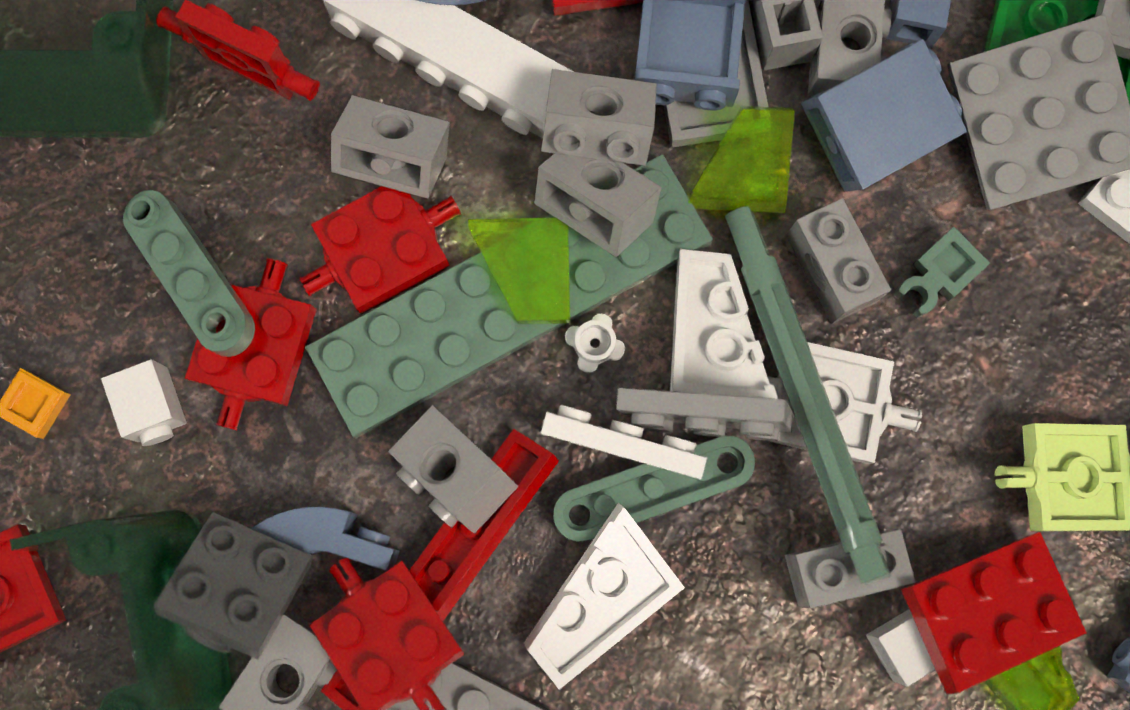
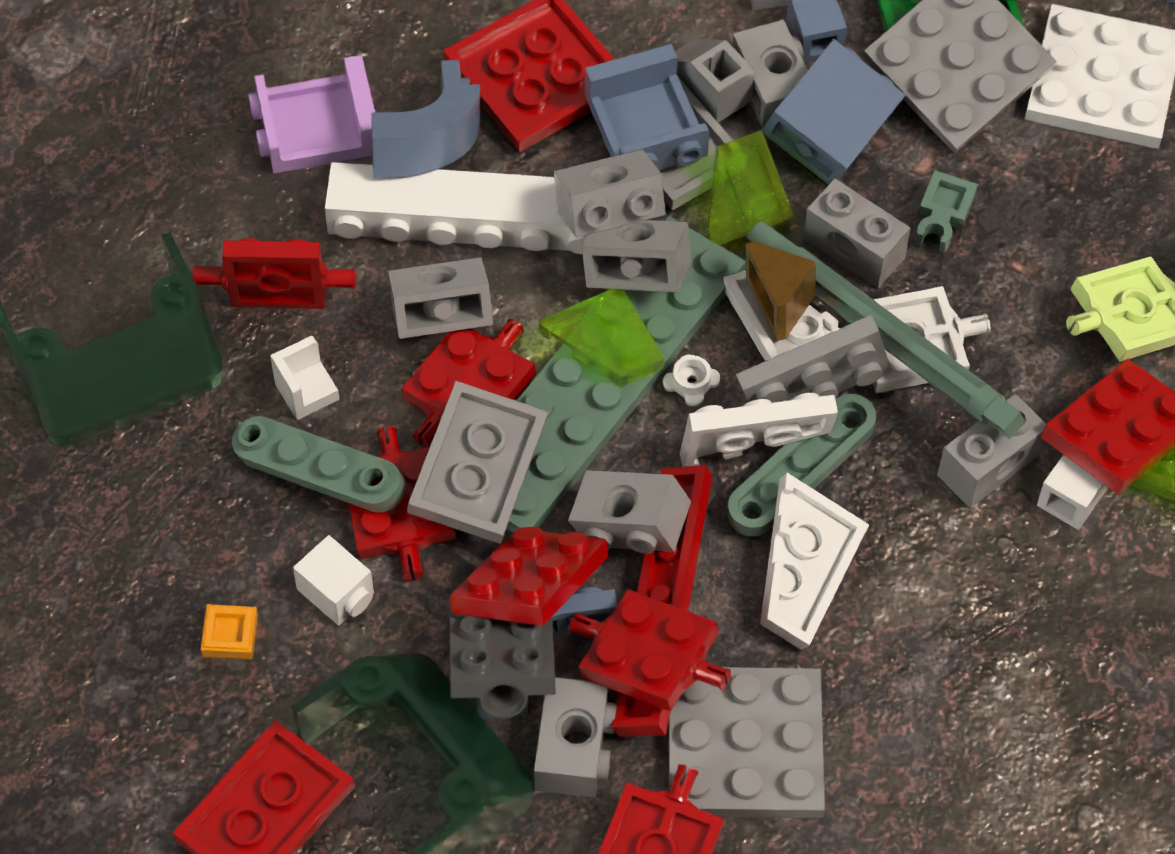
camera: 25 degrees left, 20 degrees down
none -> white panel [270,336,339,420]
none -> light grey plate [407,381,548,544]
none -> red plate [450,527,608,626]
none -> pearl gold slope [746,241,816,341]

